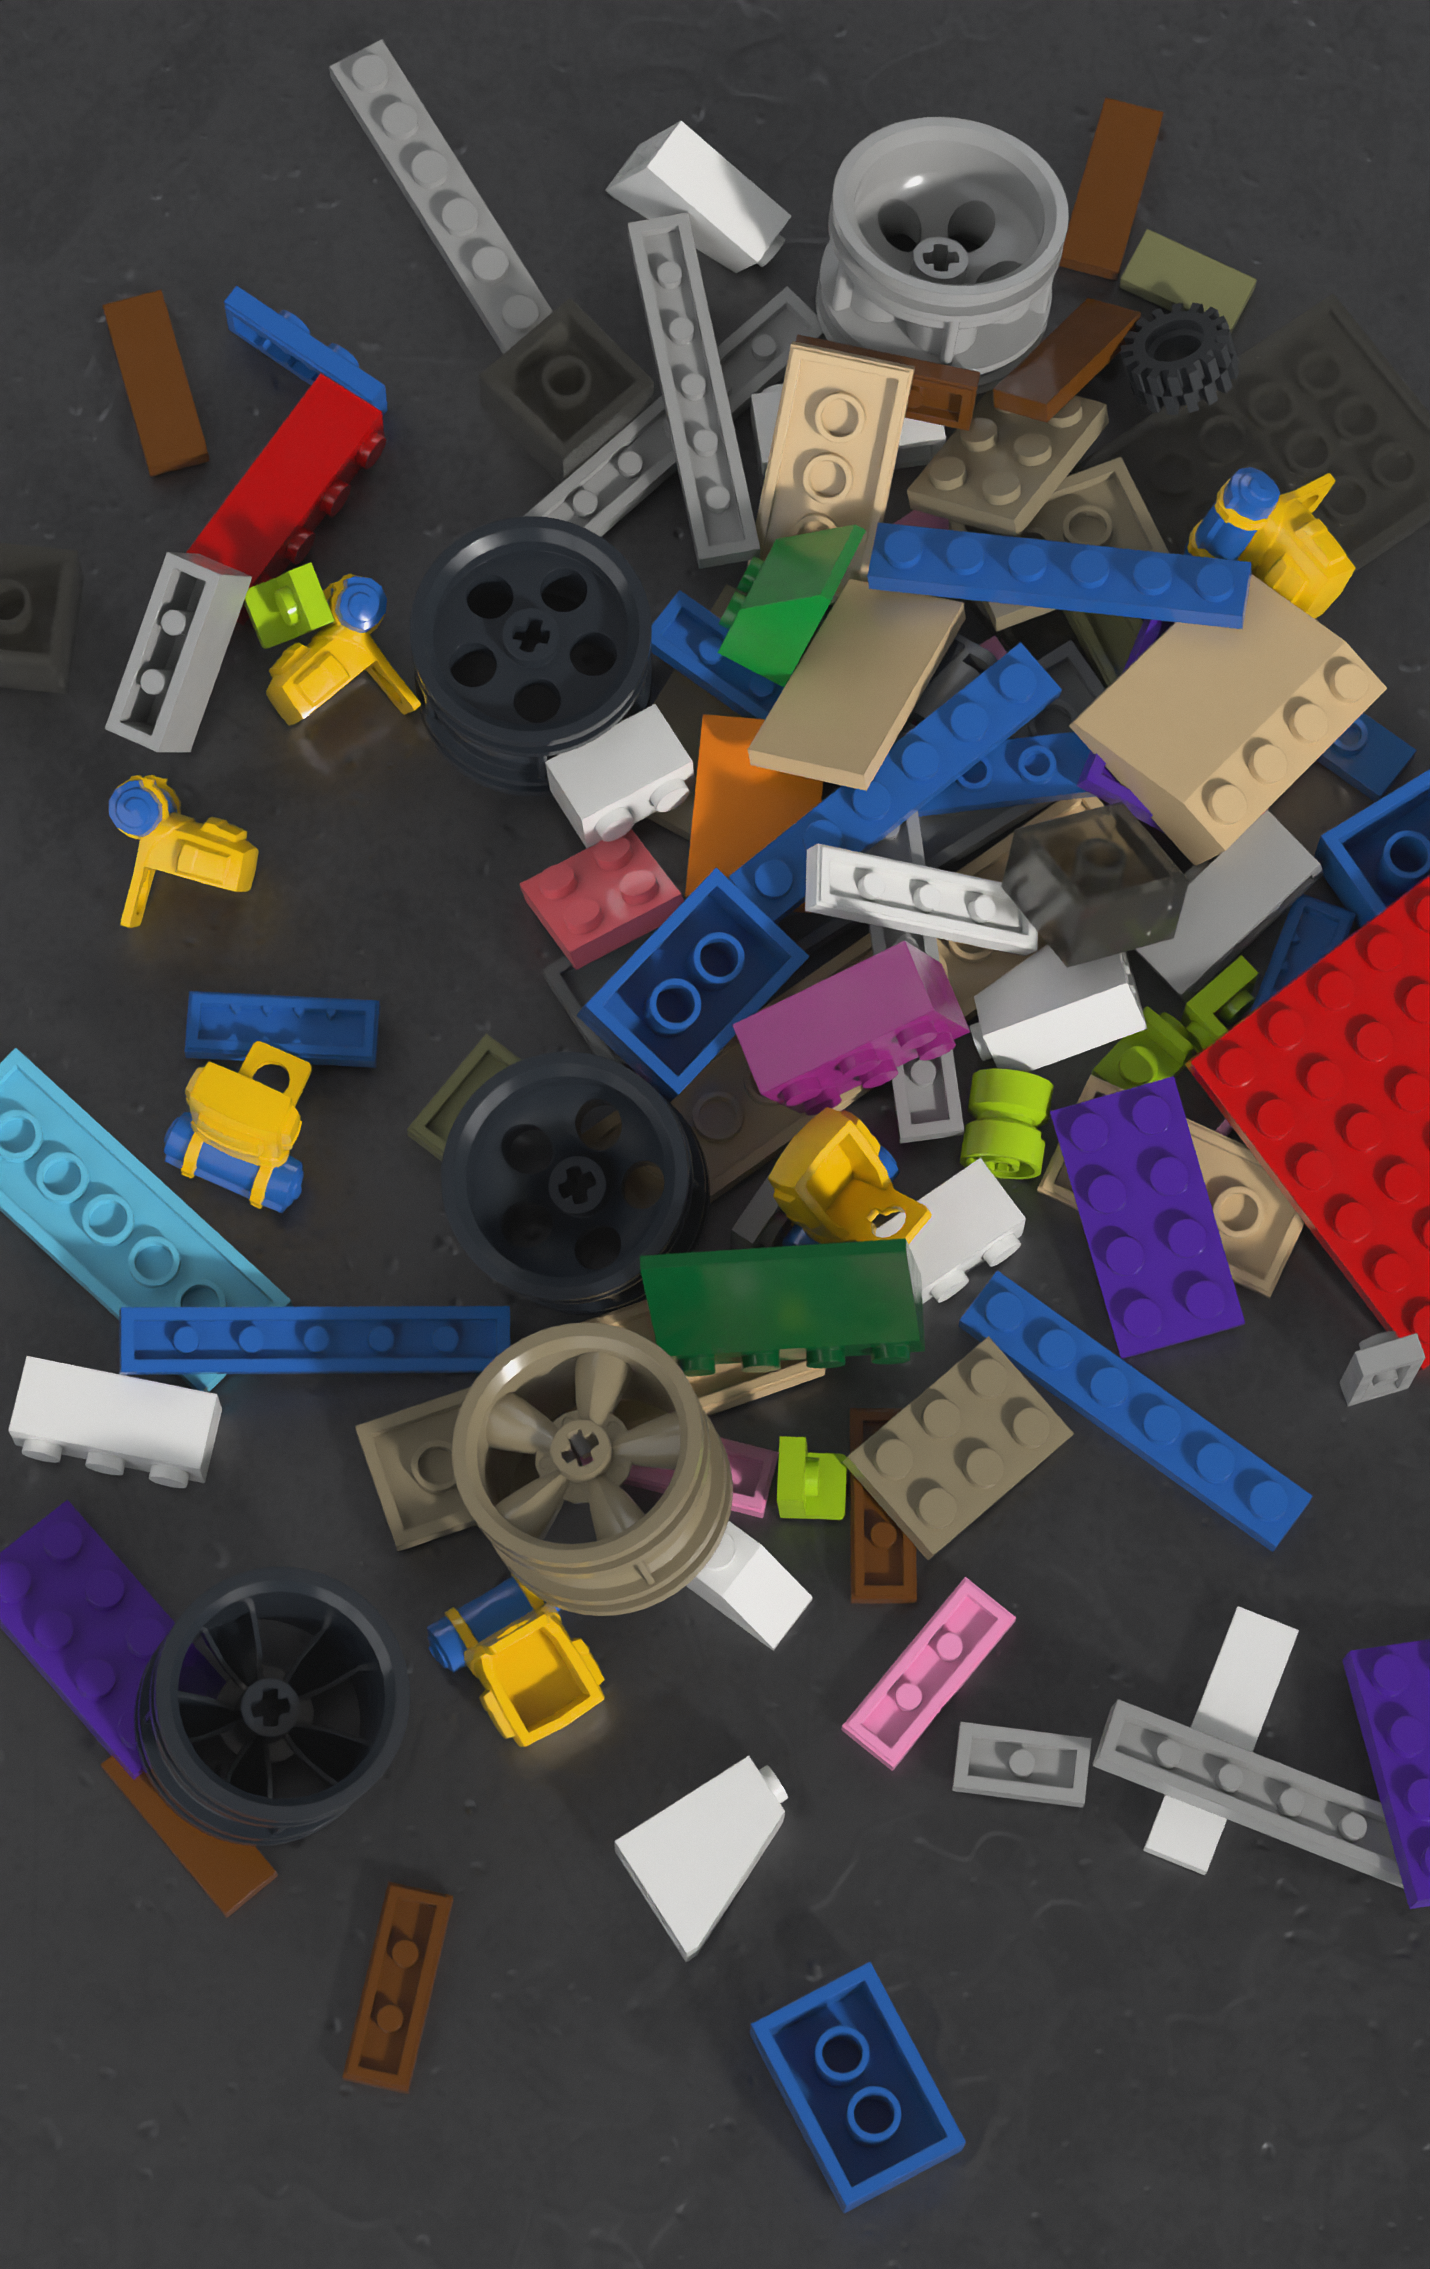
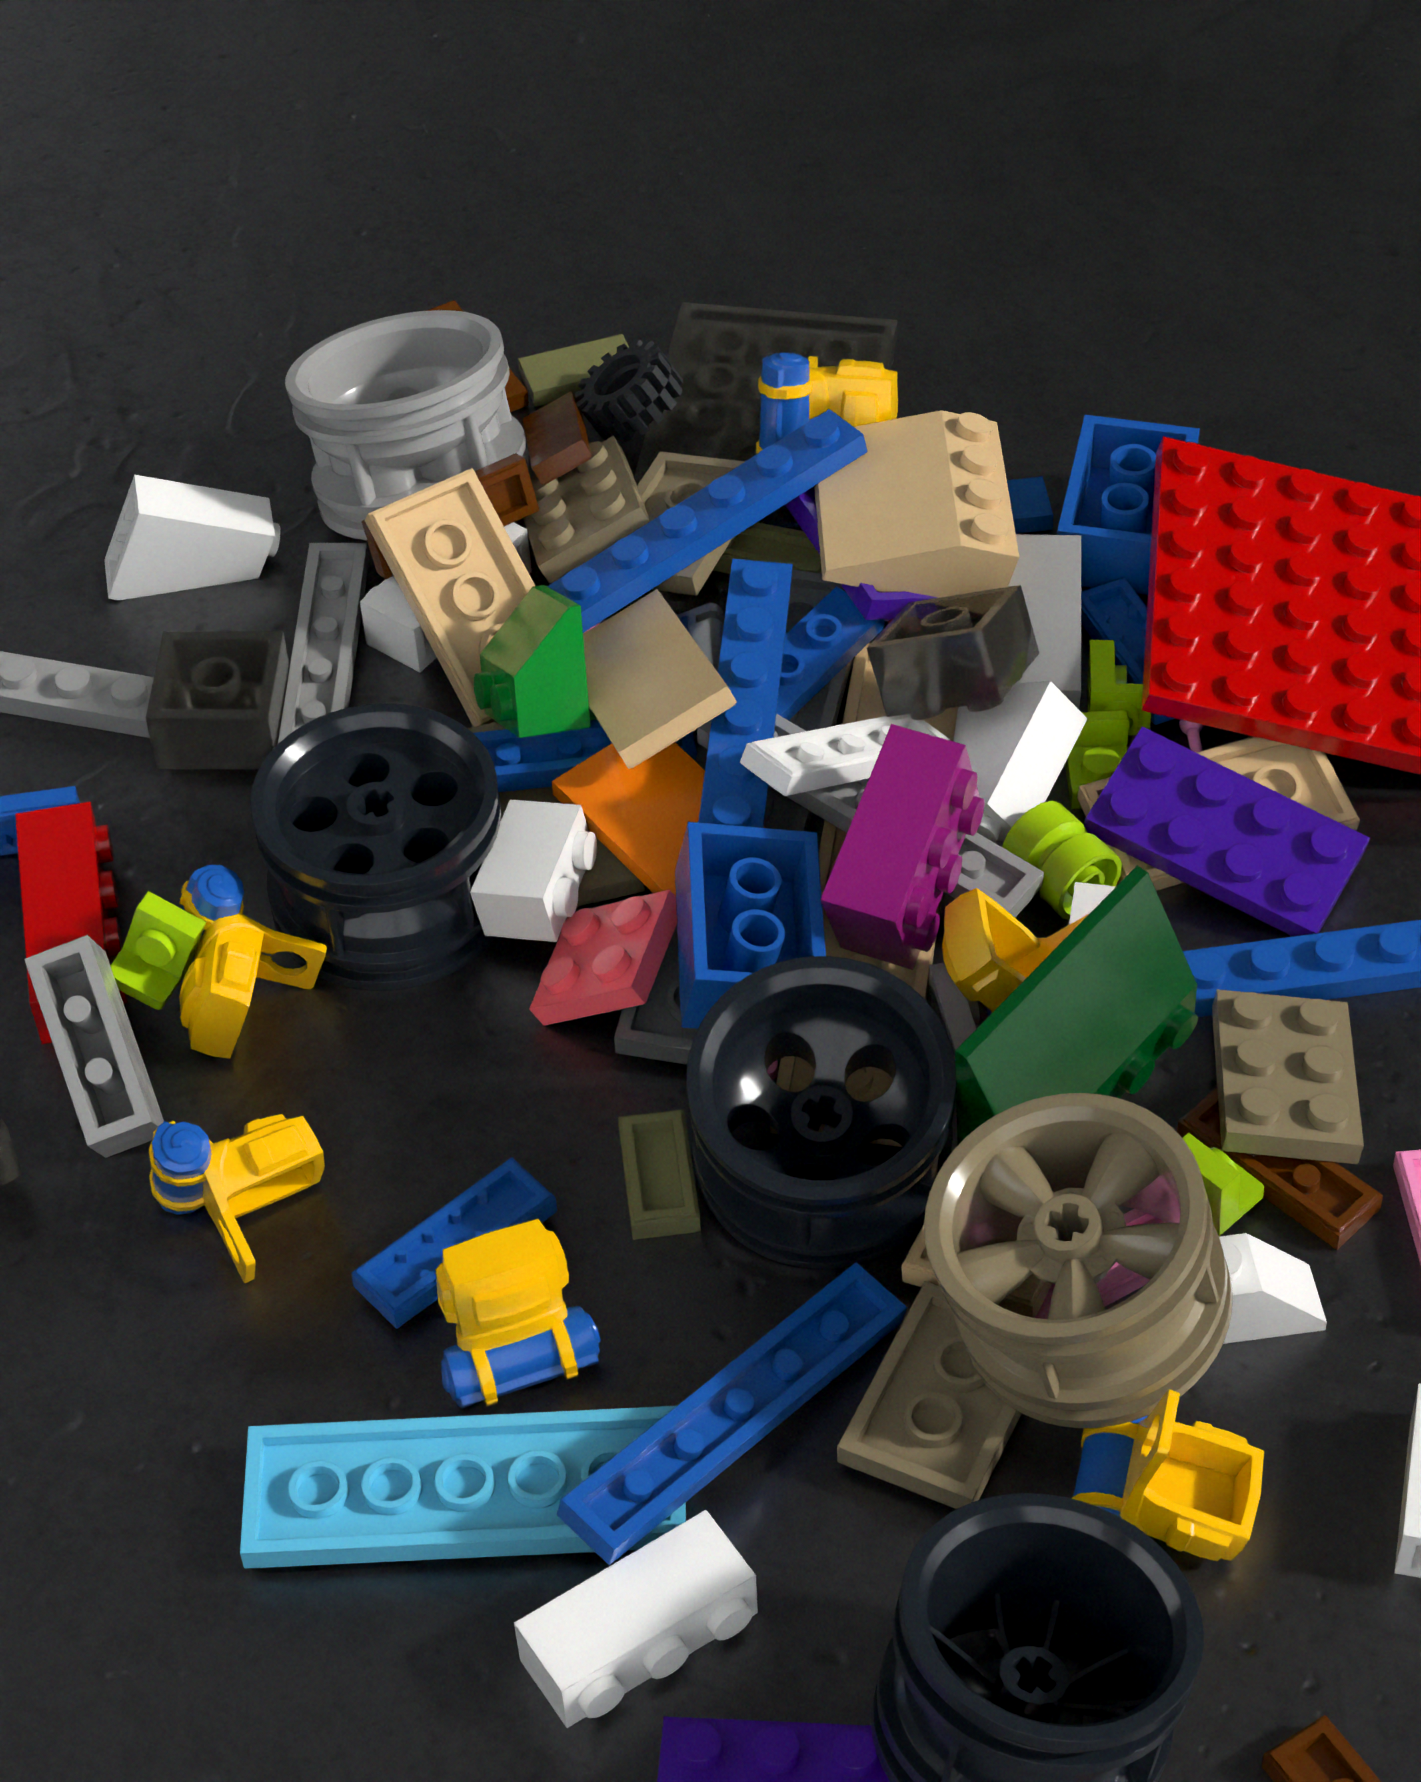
camera: 40 degrees left, 25 degrees down
light grey plate [628,212,760,569] -> none

